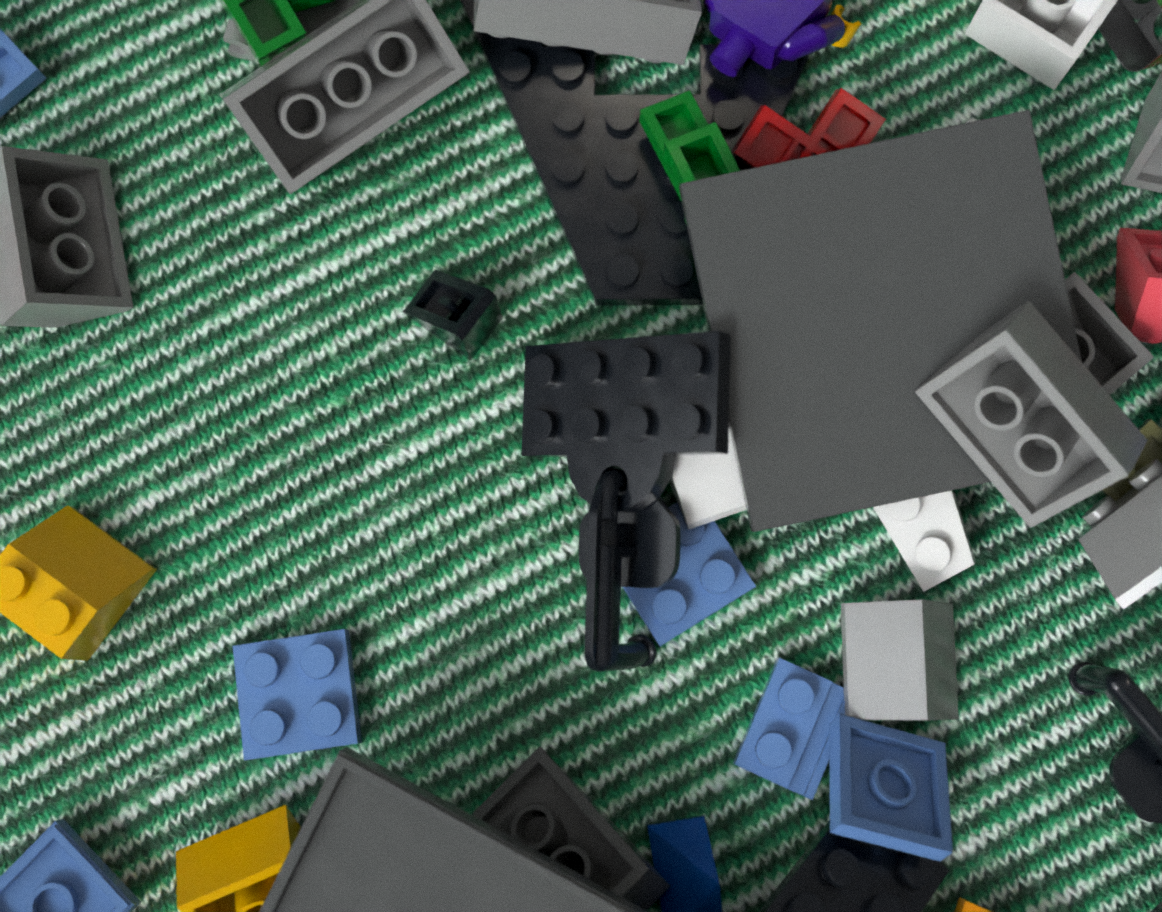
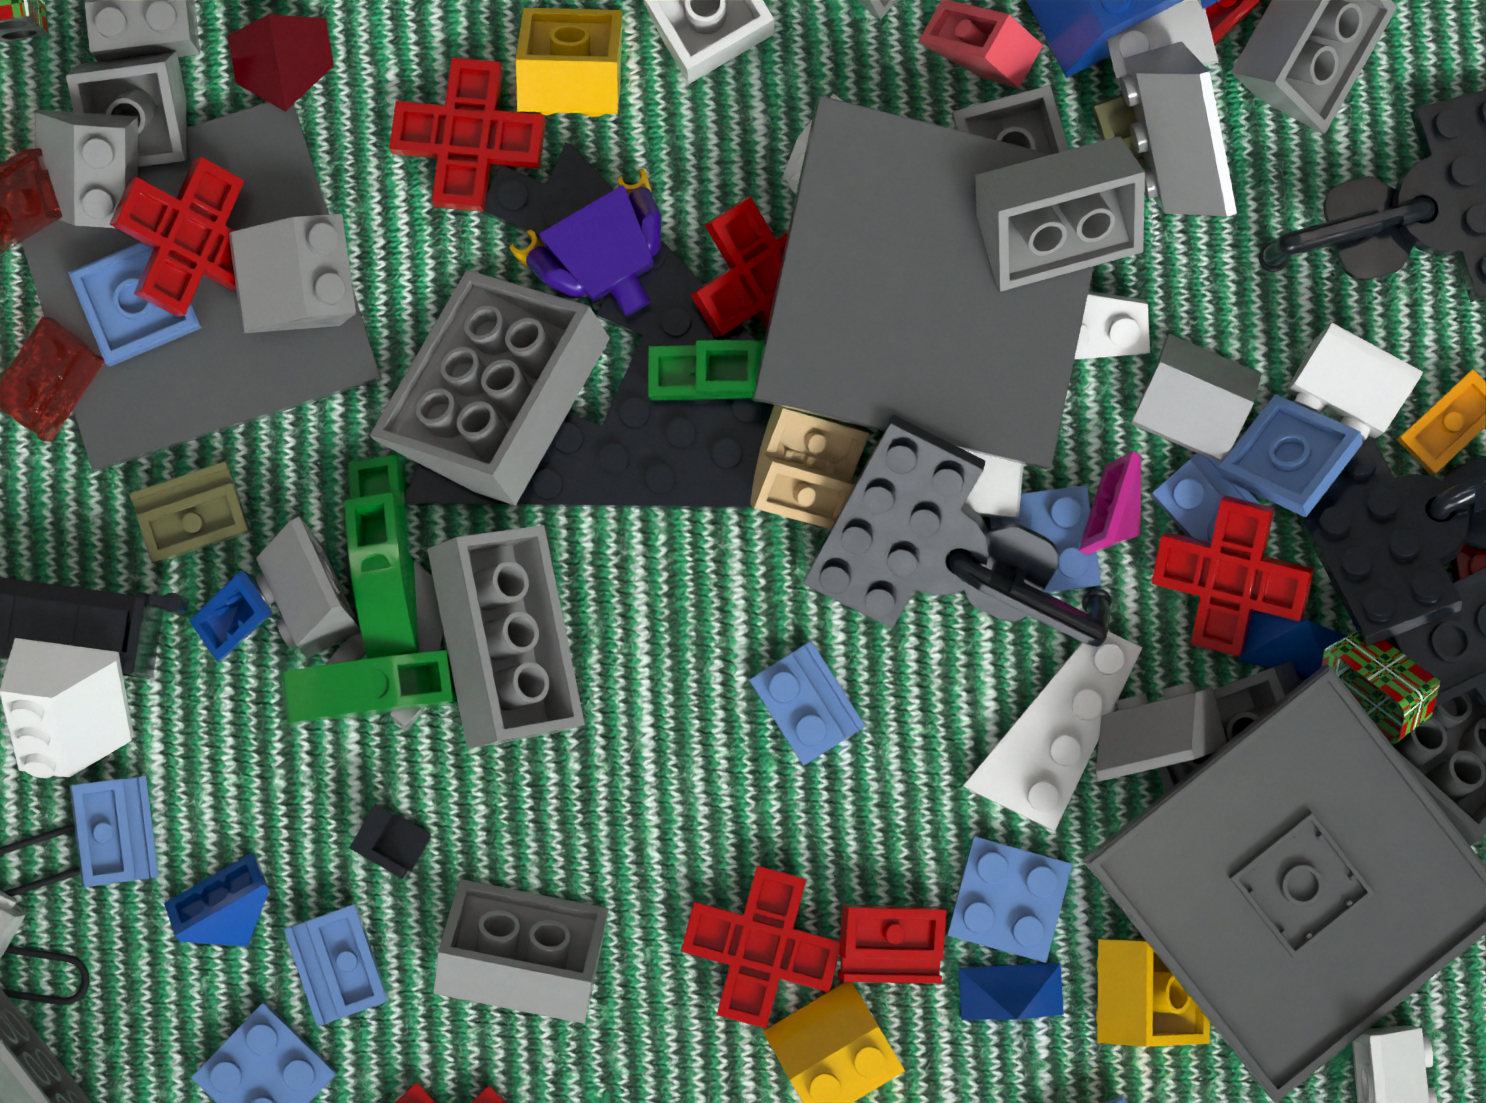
camera: 70 degrees left, 5 degrees up
black slope [403,270,502,360] -> none
none -> black panel [349,803,431,879]
none -> red plate [681,866,840,1029]
none -> medium blue plate [749,641,866,766]
none -> tan slope [750,405,870,529]
none -> red plate [838,904,946,984]
none -> blue slope [958,963,1064,1020]
none -> white wing [962,631,1142,831]
none -> dark pink slope [1078,451,1141,555]
none -> light grey slope [1096,682,1227,782]
none -> red plate [1151,495,1314,657]
none -> white slope [1286,323,1423,440]

